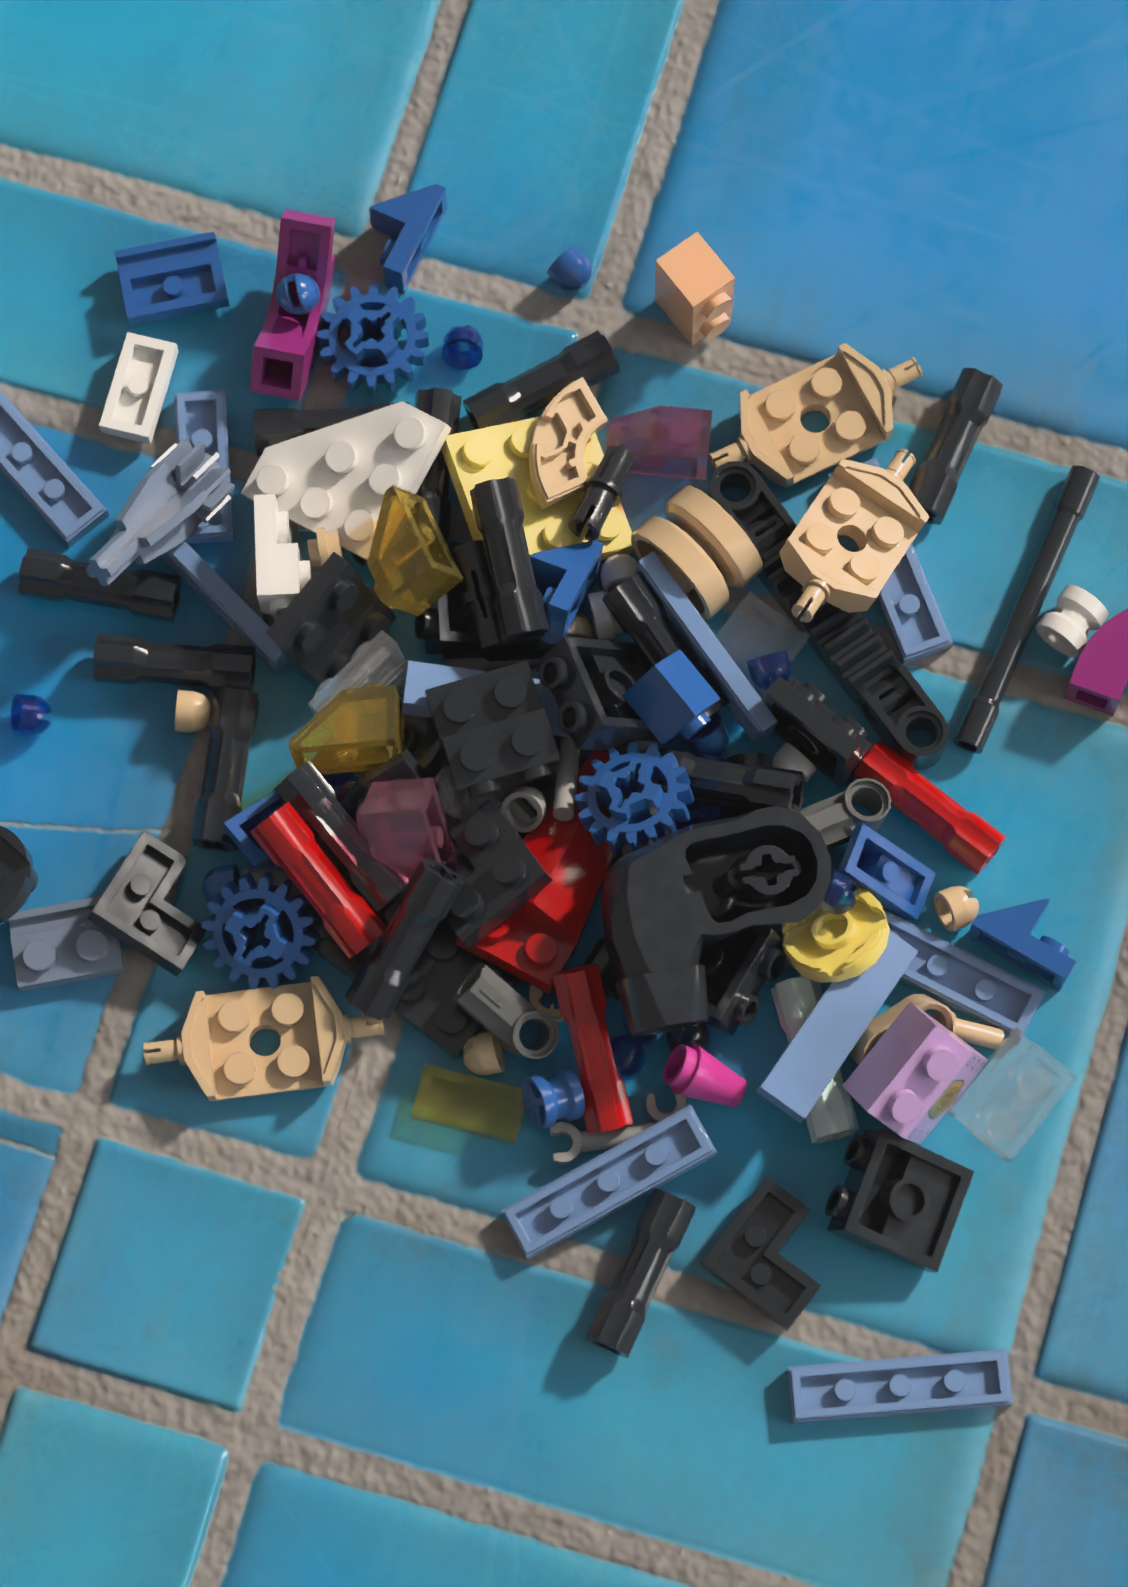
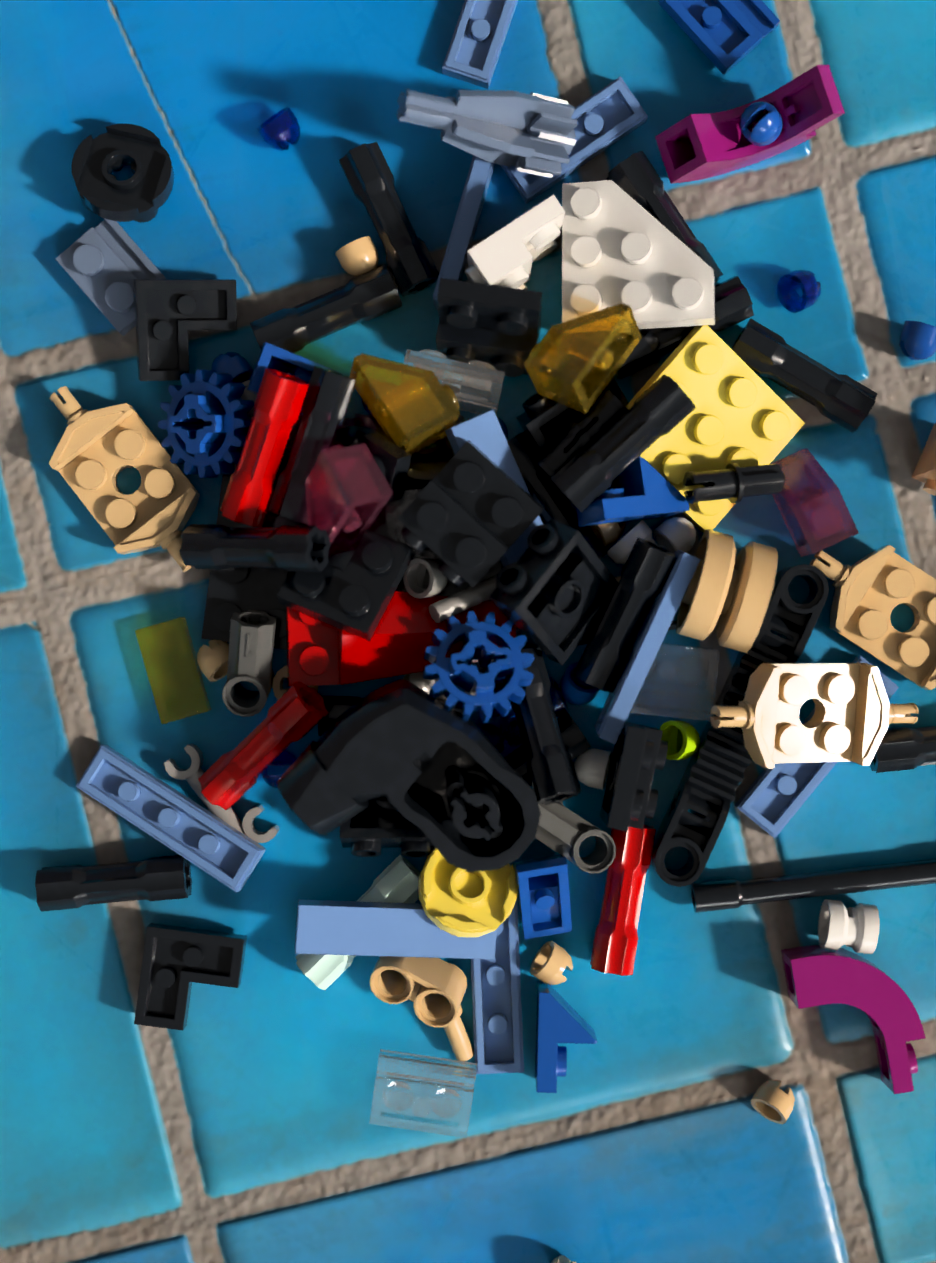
camera: 55 degrees right, 15 degrees up
black axle [18,549,182,622] -> none
white plate [99,332,179,444] -> none
tan plate [307,527,343,571] -> none
blue gear [317,283,429,396] -> none
blue slope [369,184,448,294] -> none
blue wheel [522,1067,585,1130] -> none
tan tile [528,377,608,509] -> none
blue brick [622,650,720,745] -> none
dark pink cone [663,1044,747,1108] -> none
clear blue hinge [746,649,791,690] -> none
medium blue tile [787,1349,1013,1424] -> none
hinge [819,867,858,915] -> none
black plate [825,1128,974,1272] -> none
lavender slope [842,1001,988,1144] -> none
none -> lime hinge [659,721,700,760]

